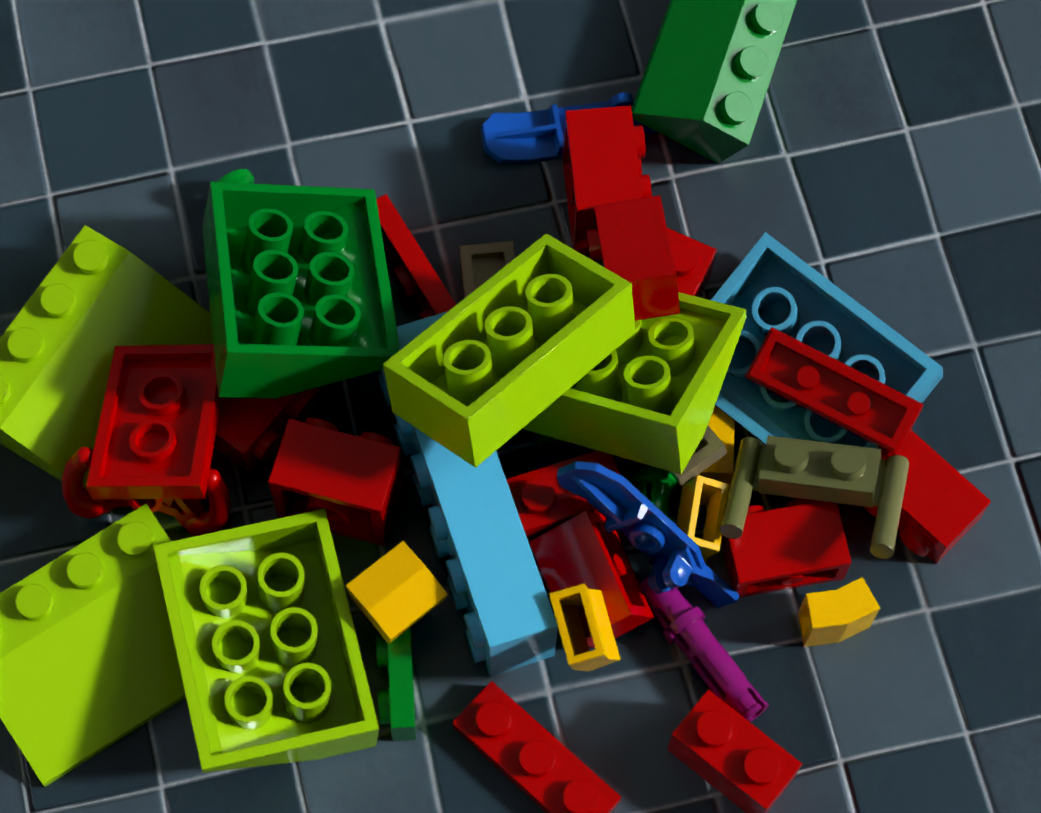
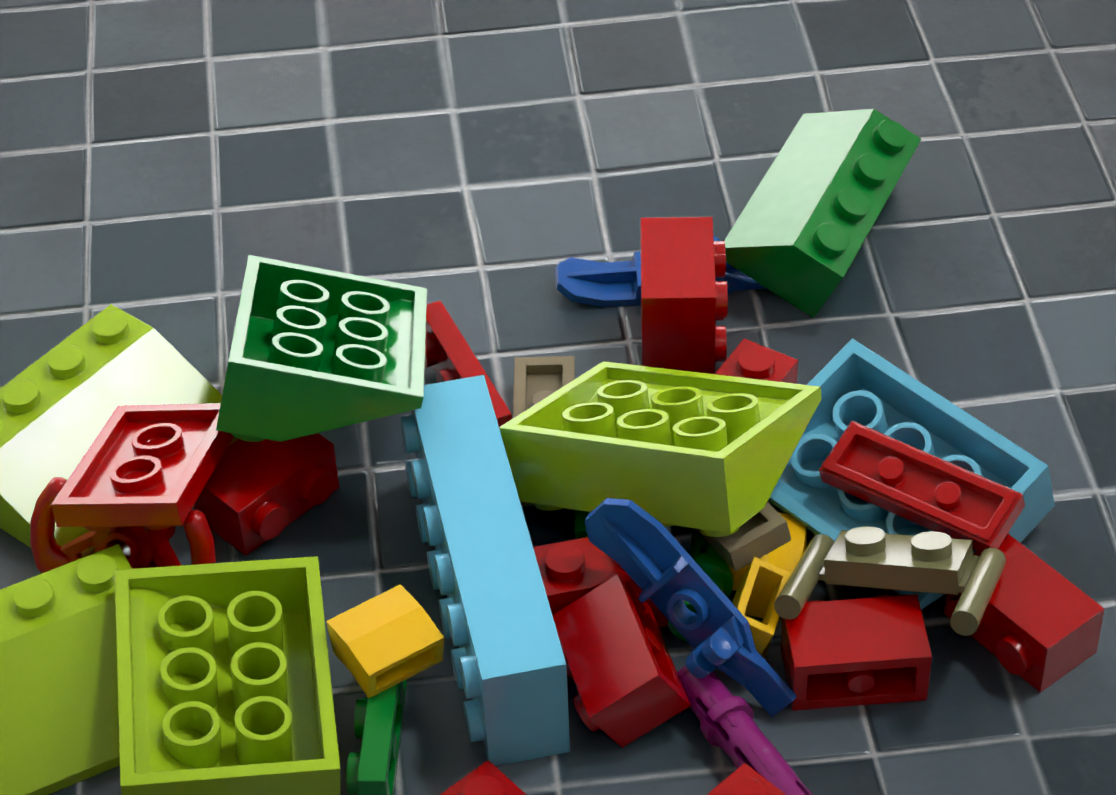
camera: 10 degrees right, 25 degrees down
red brick [268,418,404,547] -> none
lime brick [383,233,636,468] -> none
yellow piece [549,583,621,671] -> none
red brick [586,195,680,321] -> none
yellow piece [798,577,880,647] -> none

